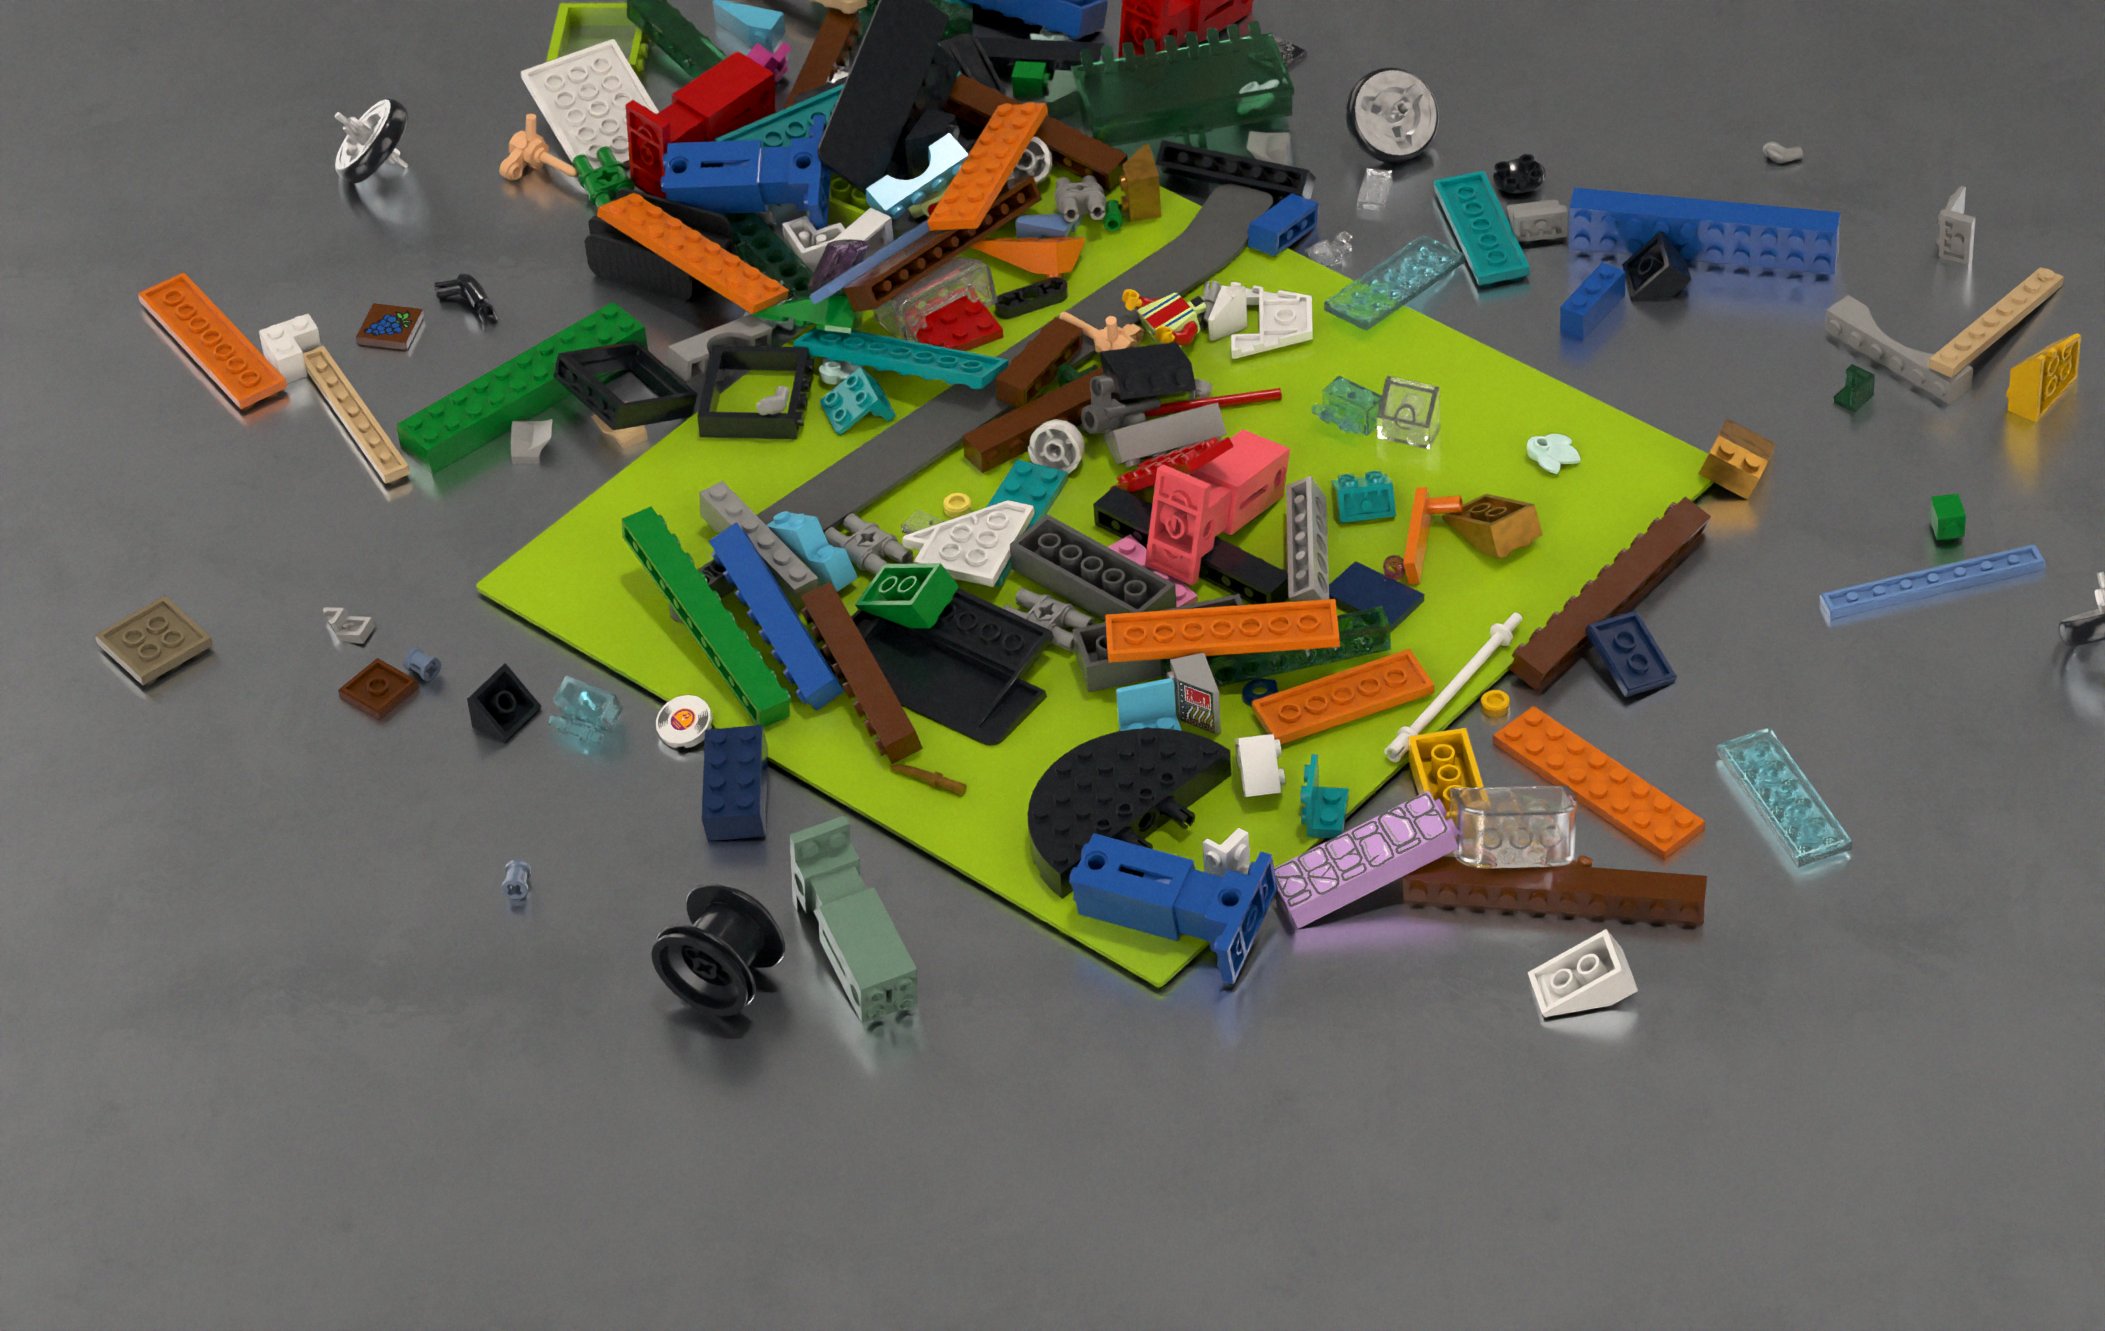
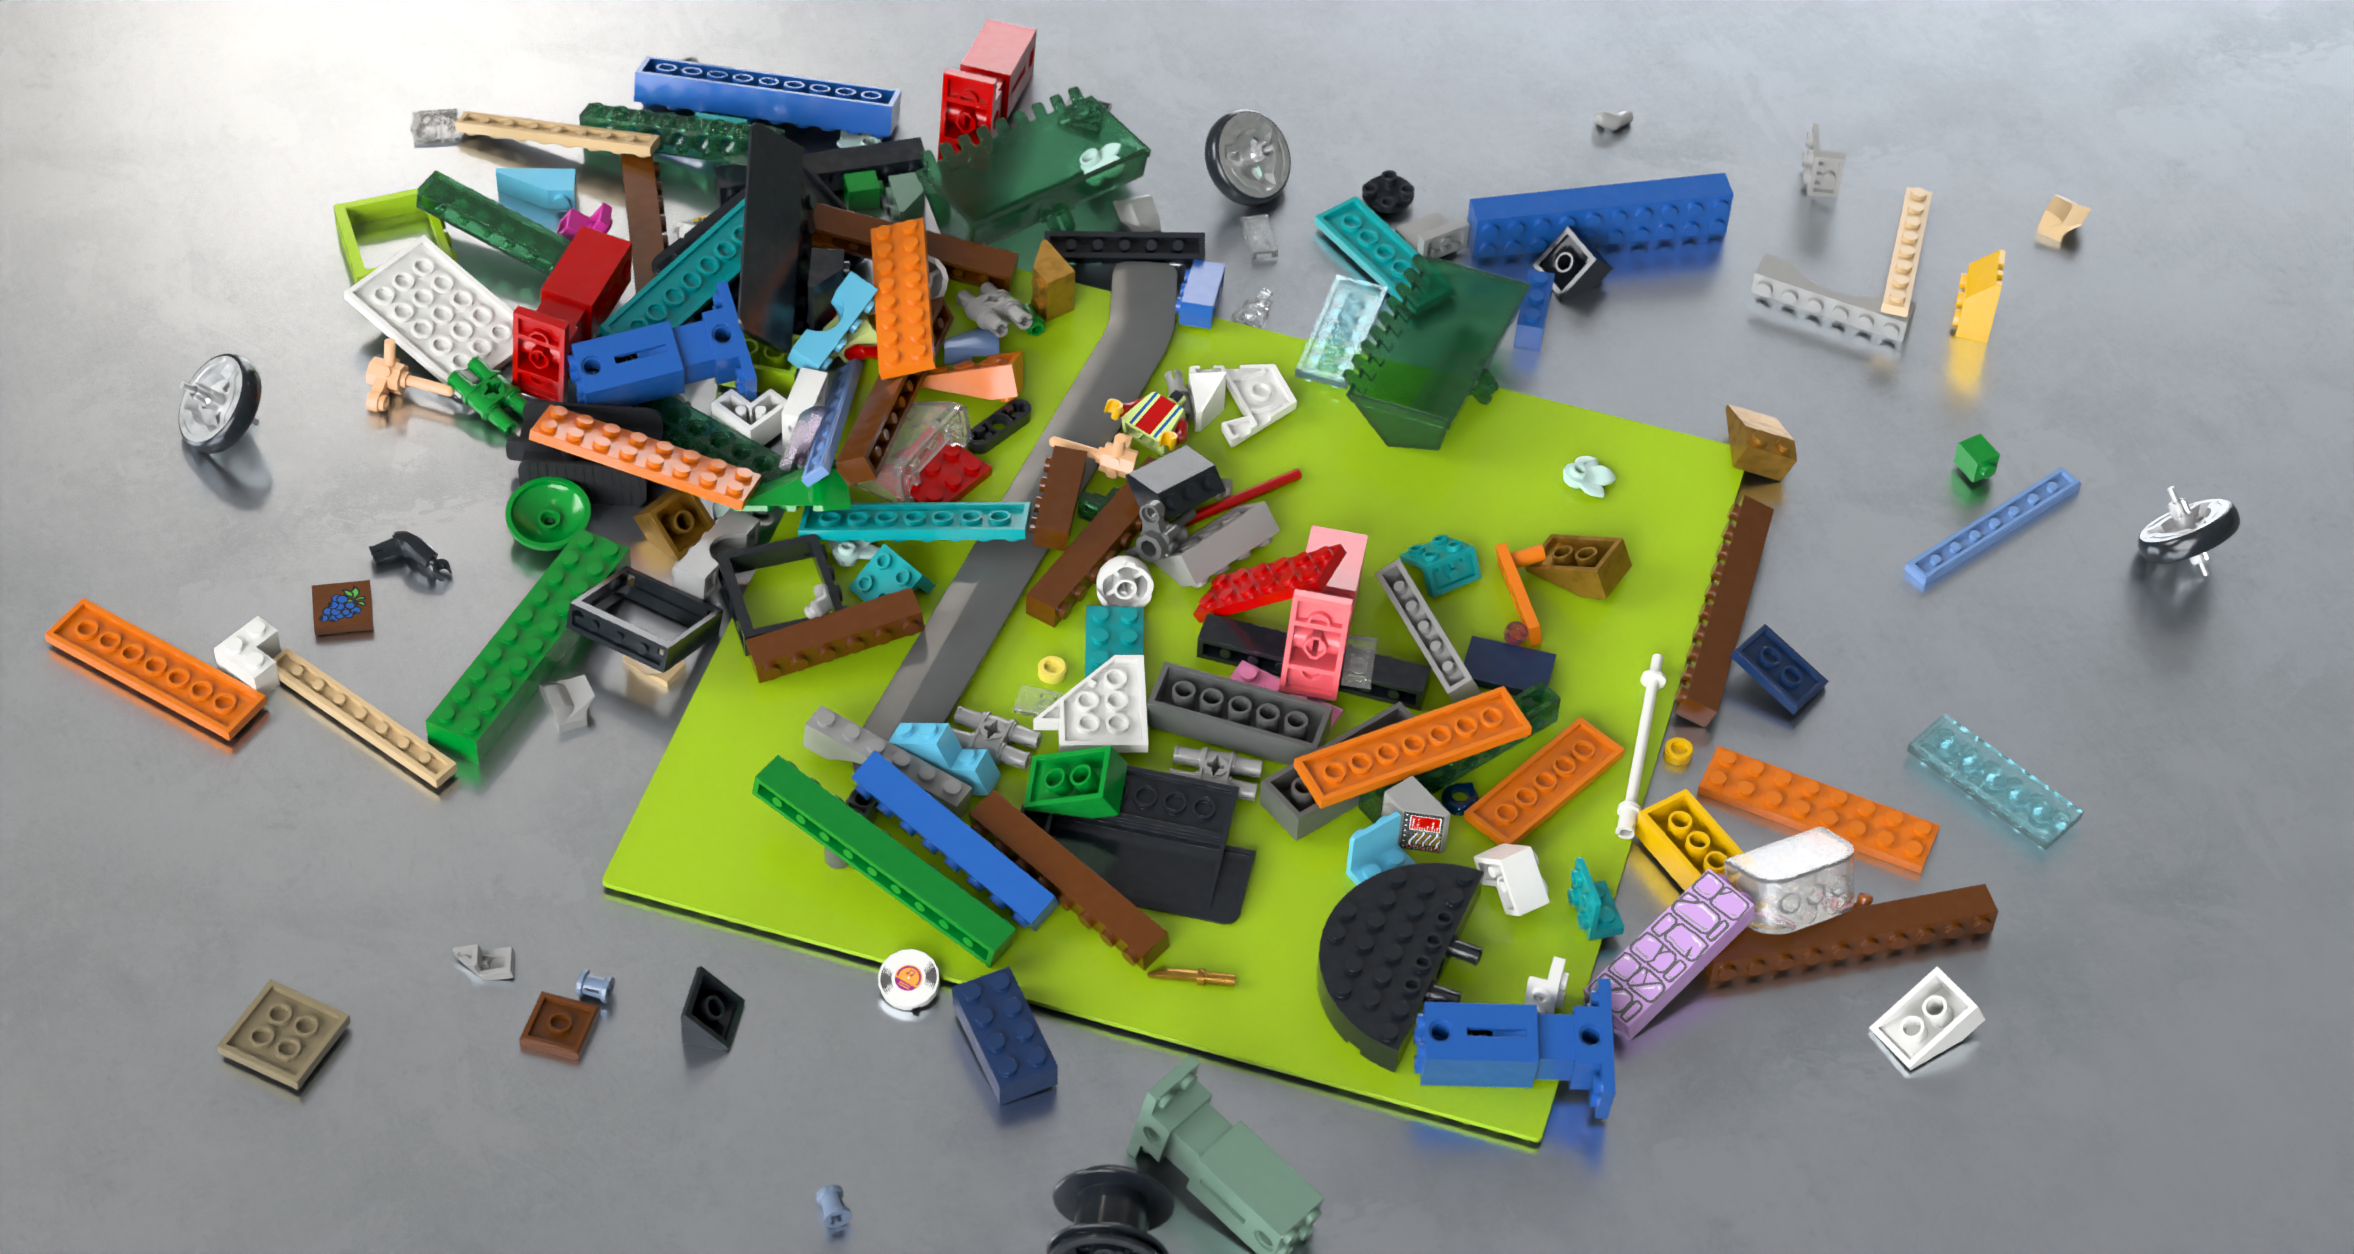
camera: 30 degrees left, 5 degrees up
clear light blue brick [548,676,624,745] -> none
clear light blue brick [1311,376,1384,436] -> none
clear slope [1377,376,1440,449] -> none
clear green panel [1833,364,1875,413] -> none
none -> green dish [505,477,591,551]
none -> pearl gold slope [633,488,715,561]
none -> reddish brown brick [745,587,925,683]
none -> clear plate [1341,635,1377,689]
none -> clear green piece [1342,254,1531,451]

